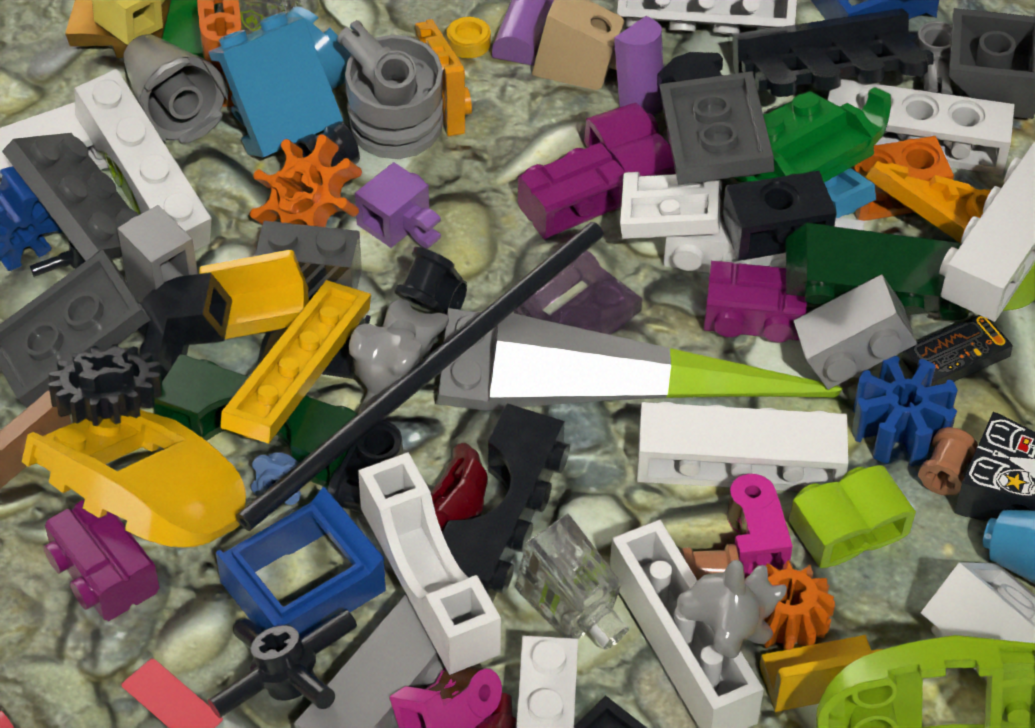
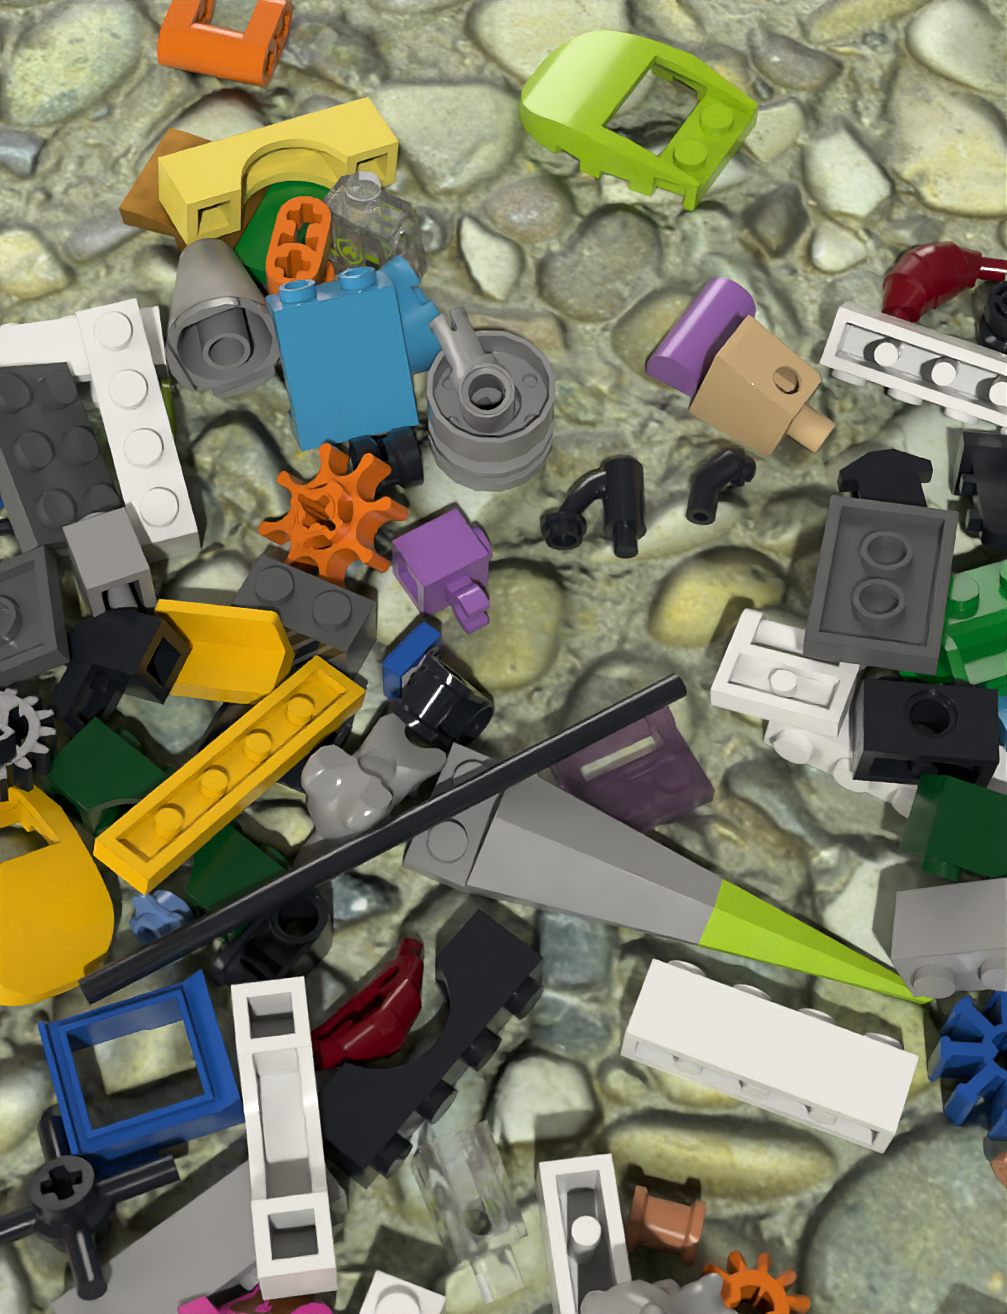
camera: 15 degrees right, 10 degrees up
light orange wing [415,19,472,137] -> none
yellow tile [447,17,491,58] -> none
magenta brick [518,142,625,239] -> none
magenta brick [584,103,676,176] -> none
medium lavender brick [614,16,664,115] -> none
magenta brick [704,260,807,342] -> none
dark pink leg [727,474,793,579] -> none
lime brick [789,465,916,568] -> none
none -> blue tile [382,621,441,701]
none -> black plant [541,458,647,559]
none -> black arm [686,447,756,525]

